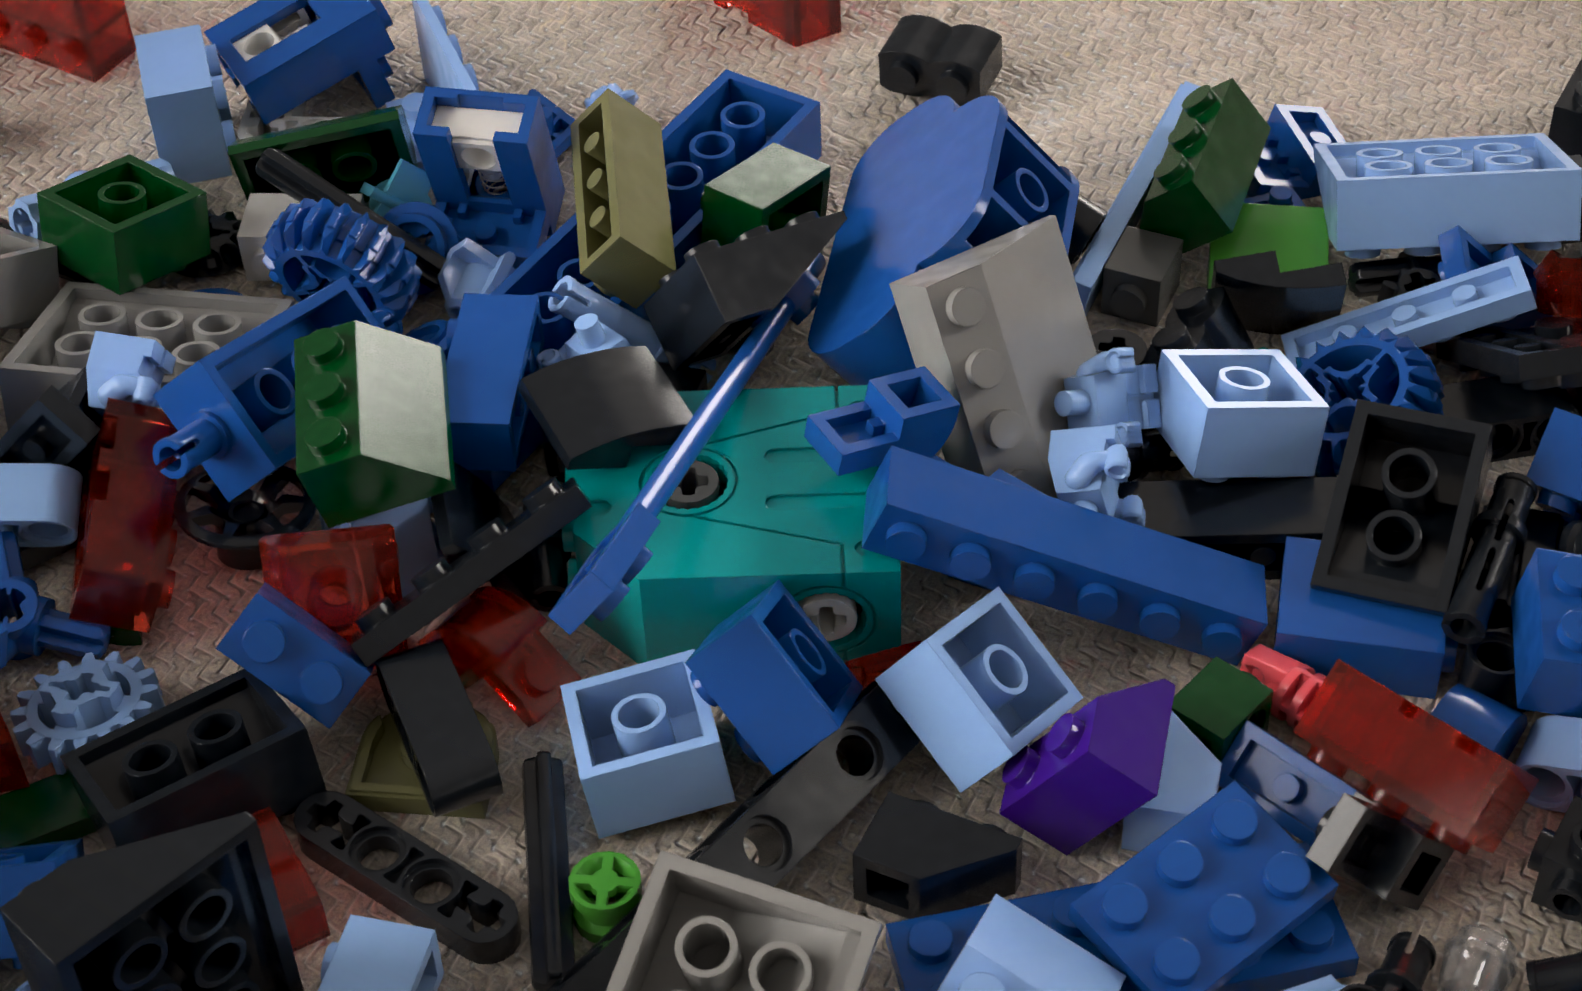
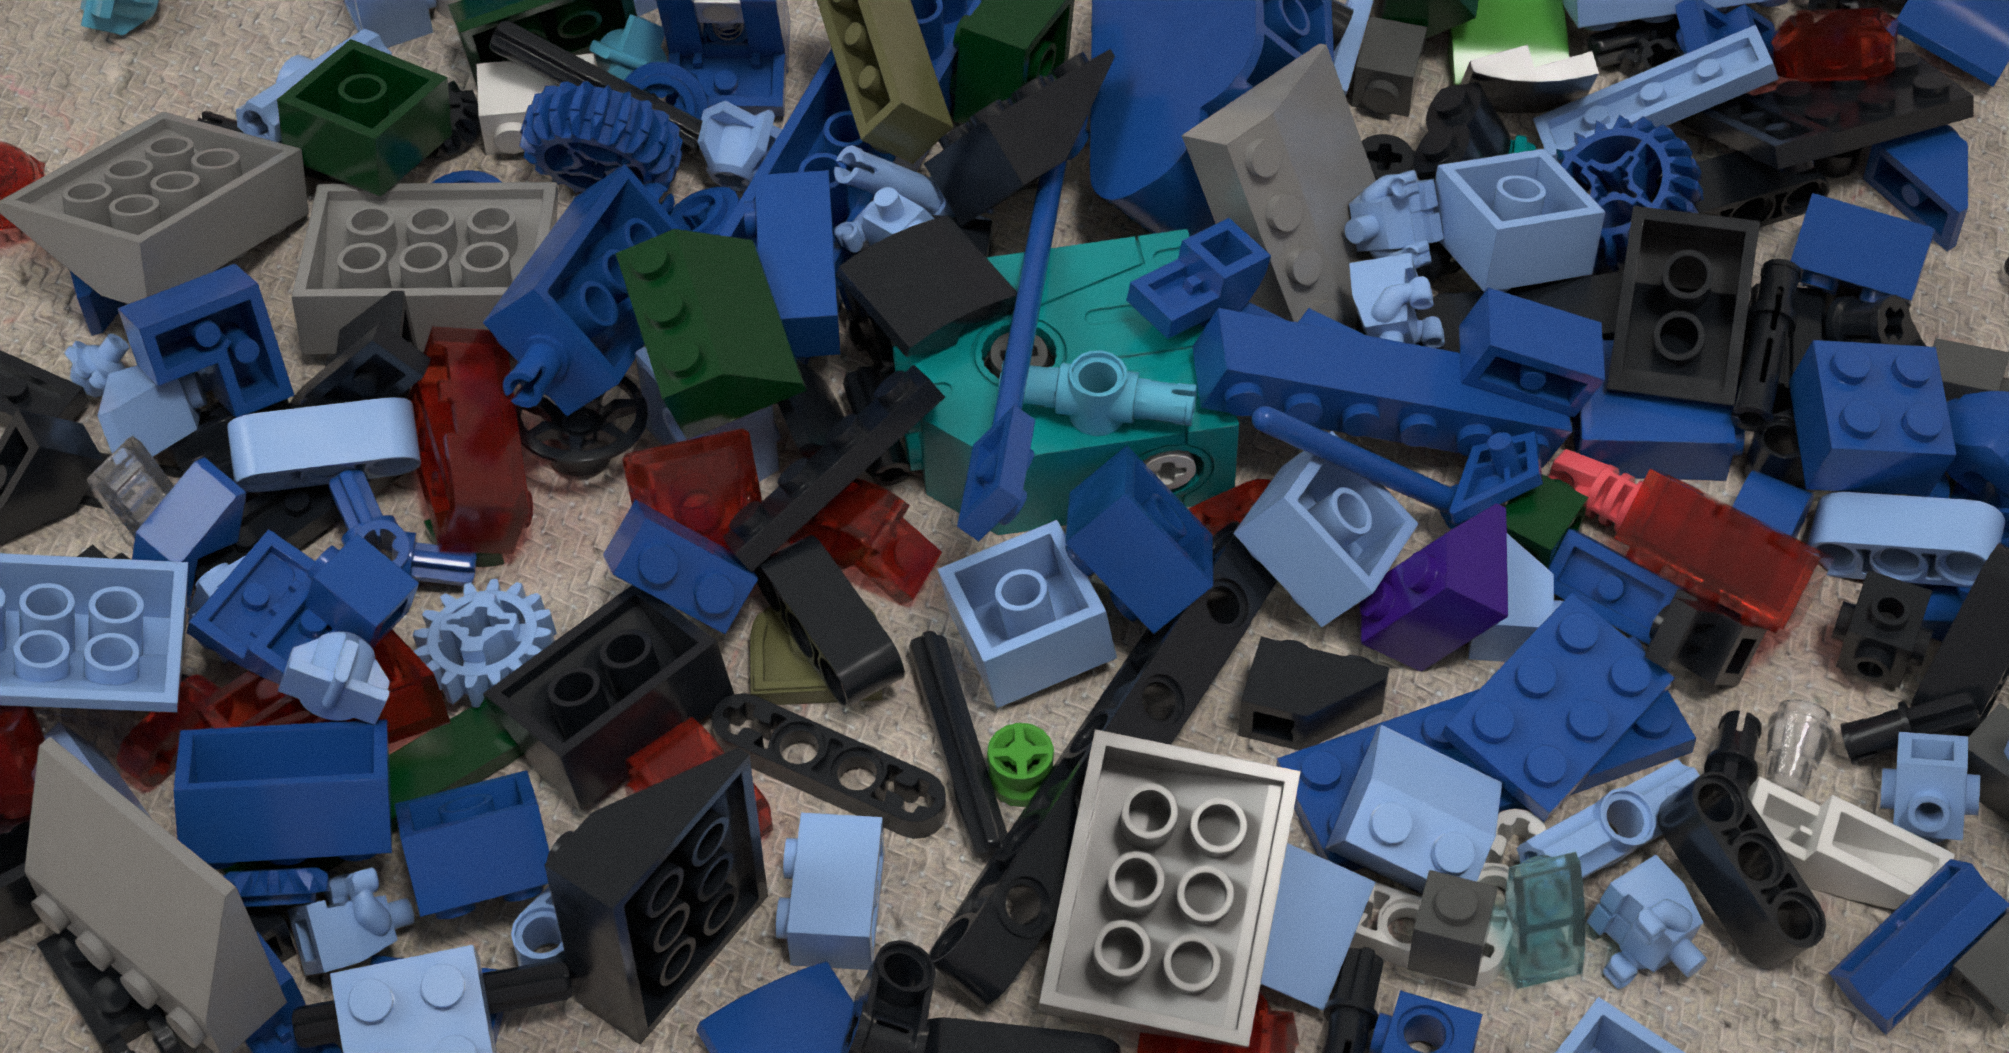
camera: 10 degrees left, 10 degrees up
light blue piece [86,330,176,444] -> none
none -> medium azure pin [998,350,1197,436]
none -> blue piece [1252,406,1467,530]
none -> blue piece [1449,431,1543,524]
none -> blue brick [1459,287,1605,417]

